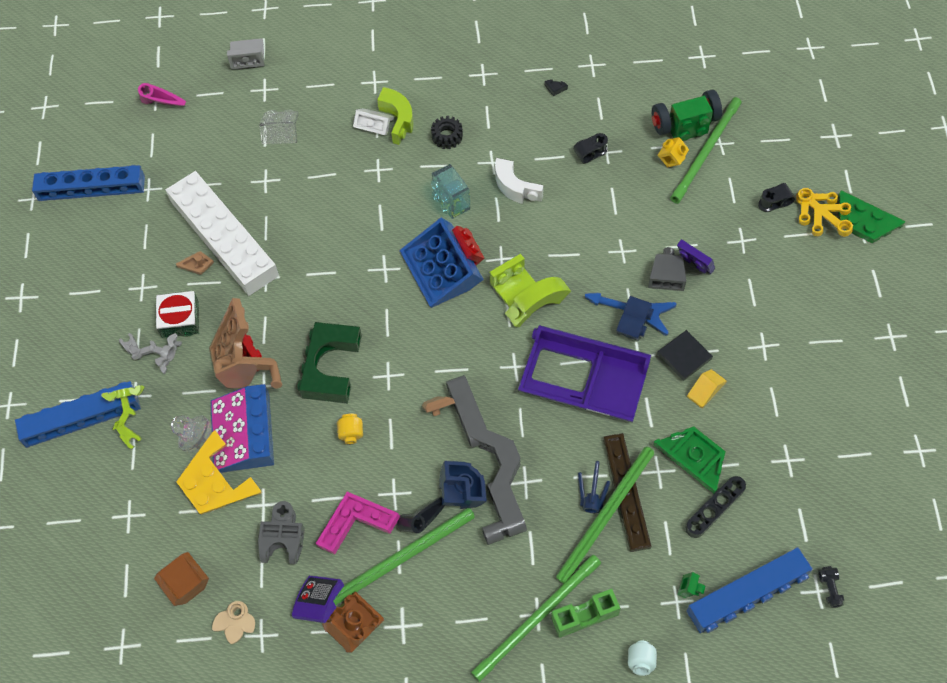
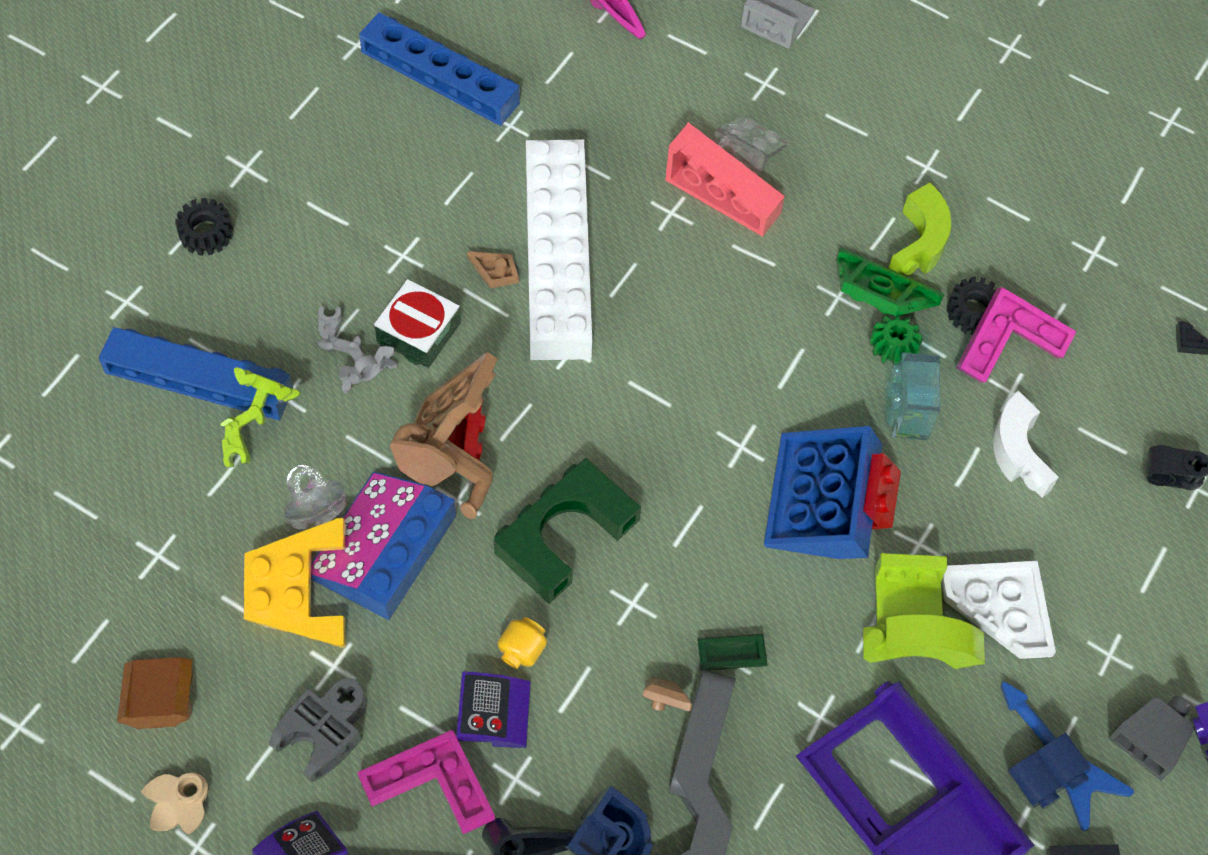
camera: 30 degrees right, 0 degrees up
white panel [353,108,394,135] -> none
none -> black tyre [175,198,233,256]
none -> slope [456,671,531,748]
none -> coral wedge [665,122,785,236]
none -> dark green tile [697,634,767,671]
none -> green wing [836,248,944,316]
none -> green gear [869,315,923,367]
none -> white plate [941,561,1056,659]
none -> dark pink plate [956,287,1076,383]

